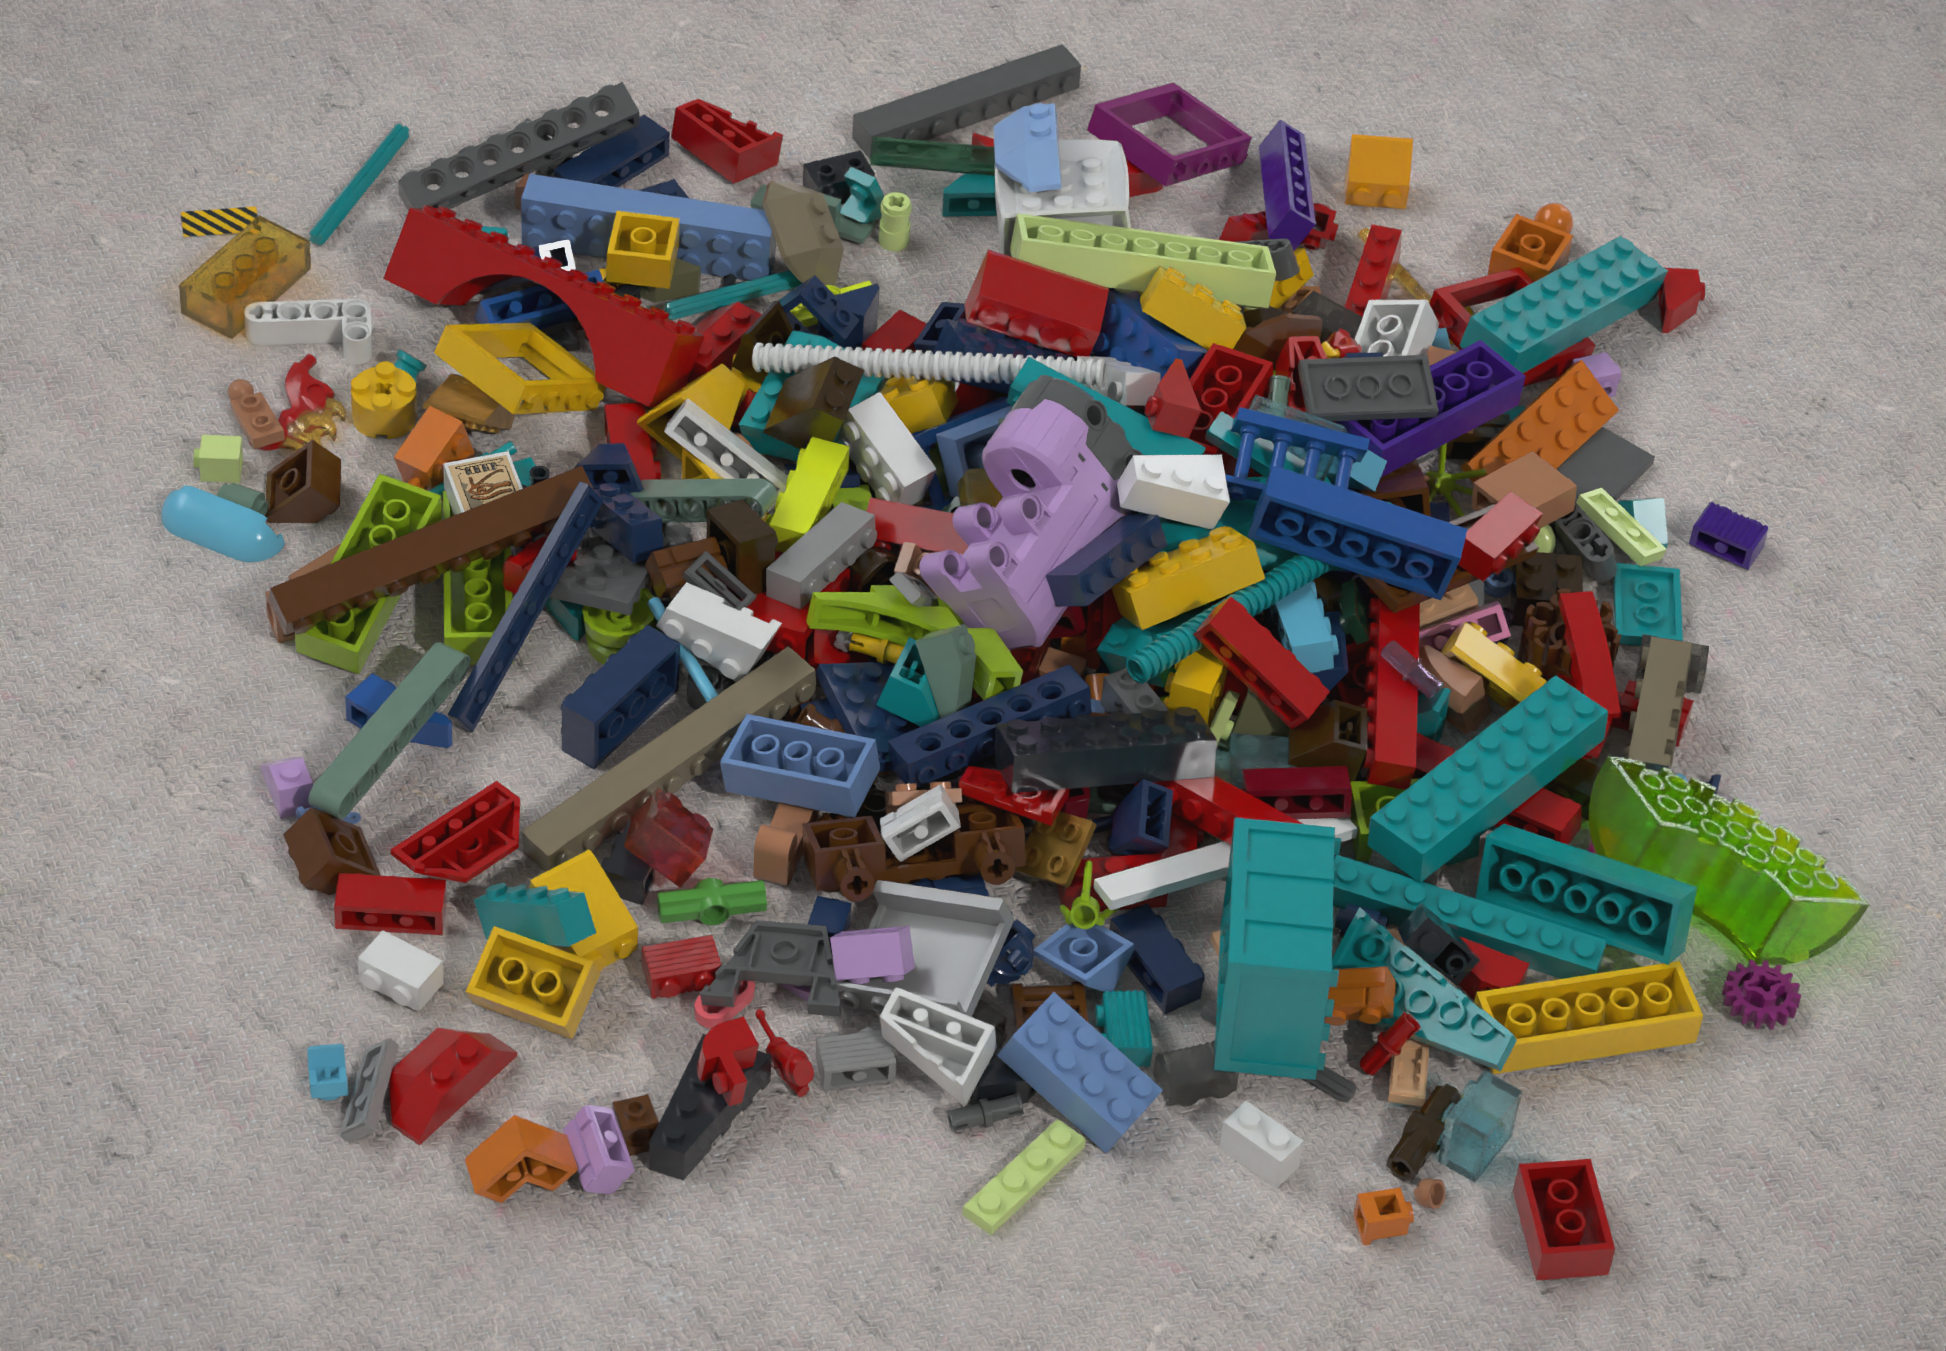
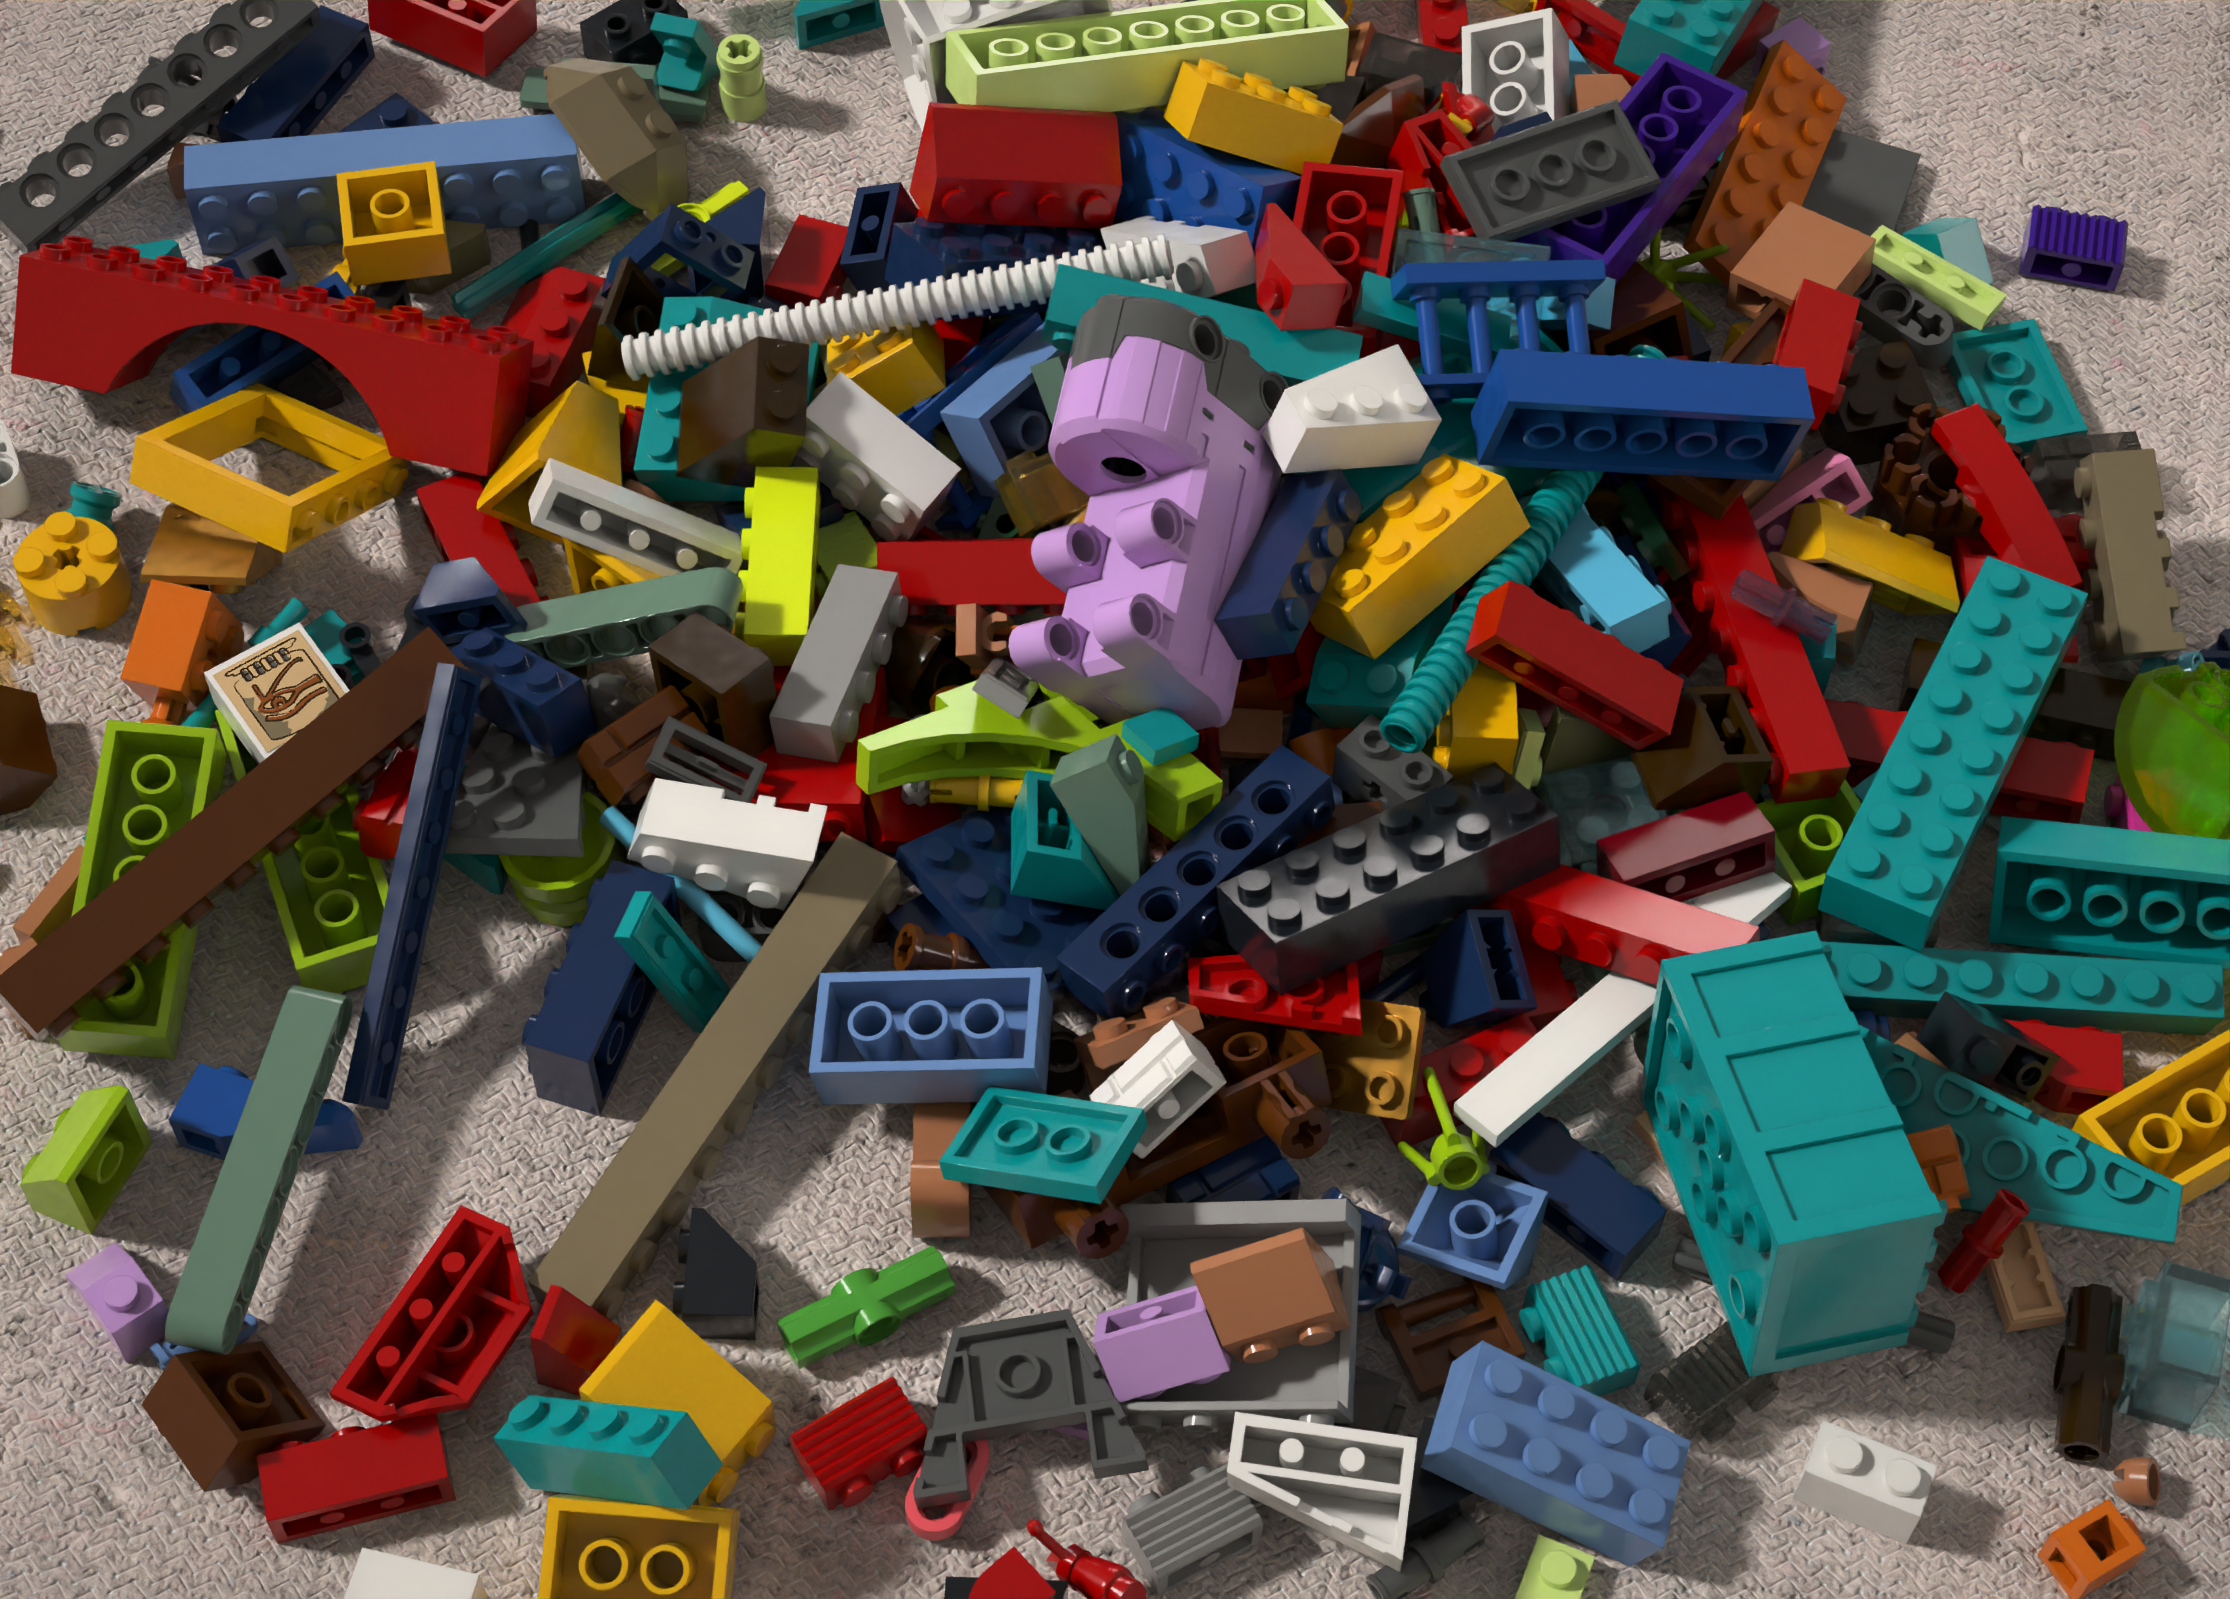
camera: 15 degrees left, 10 degrees up
clear red brick [624,787,714,888] -> none
dark blue brick [808,896,852,956] -> none
none -> lime slope [20,1085,153,1235]
none -> red slope [530,1284,623,1396]
none -> teal tile [614,891,730,1033]
none -> teal plate [939,1086,1148,1204]
none -> teal tile [1121,707,1199,766]
none -> nougat slope [1189,1227,1350,1363]

